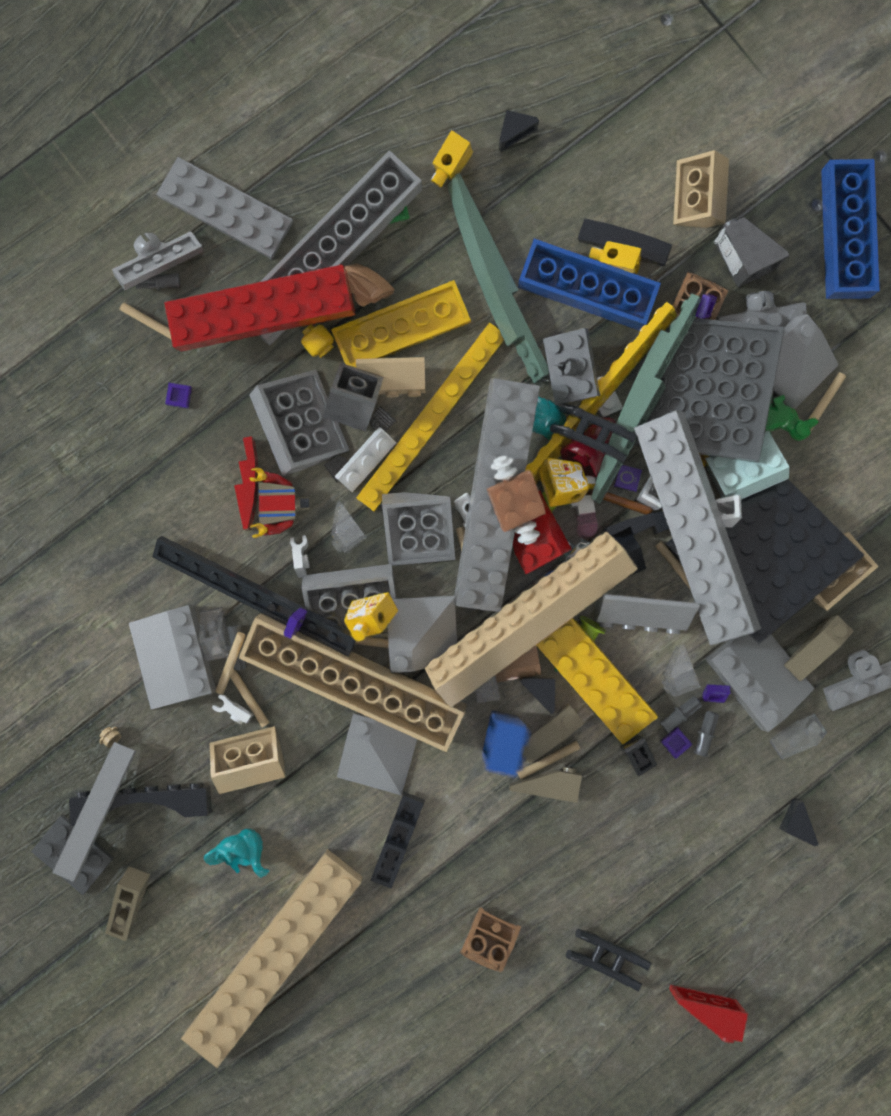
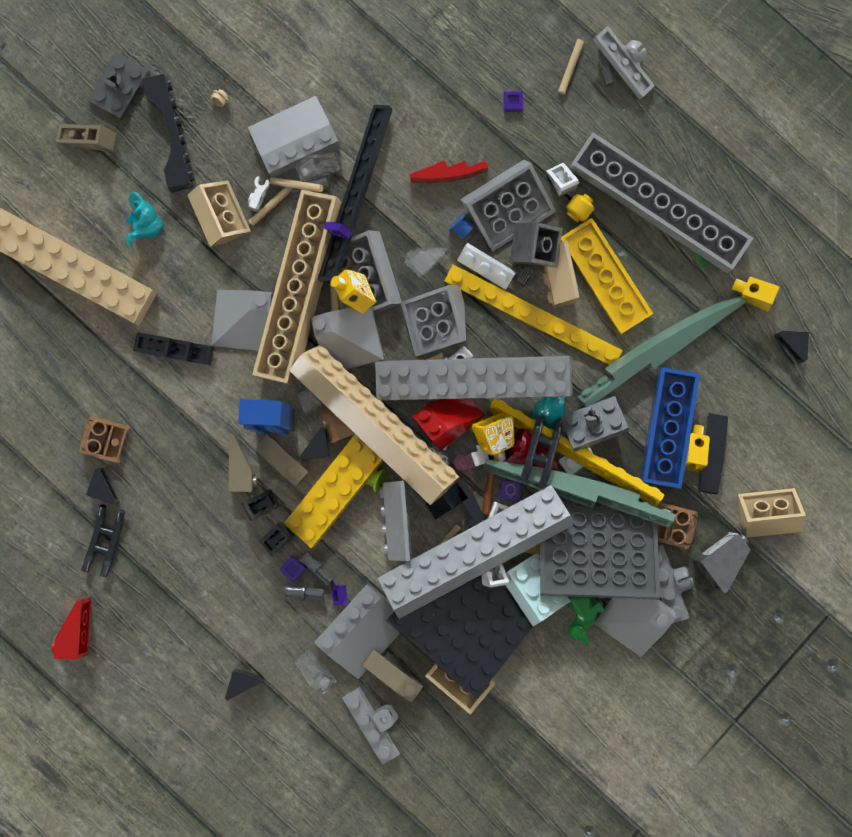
camera: 85 degrees right, 0 degrees up
light grey tile [53,742,137,882] -> none
light grey plate [156,157,293,259] -> none
red brick [164,264,355,352] -> none
torso [250,468,311,538] -> none
white plate [290,535,310,578] -> none
medium nougat slope [345,263,395,307] -> none
nougat plate [487,456,546,544] -> none
tan bar [517,741,580,780] -> none
clear slope [662,644,700,697] -> none
dark purple tile [695,294,717,319] -> none
tan bar [809,372,846,431] -> none
blue brick [821,159,880,299] -> none
none -> black slope [86,468,119,504]
none -> black slope [241,489,280,521]
none -> blue piece [448,212,474,238]
none -> white slope [547,163,579,197]

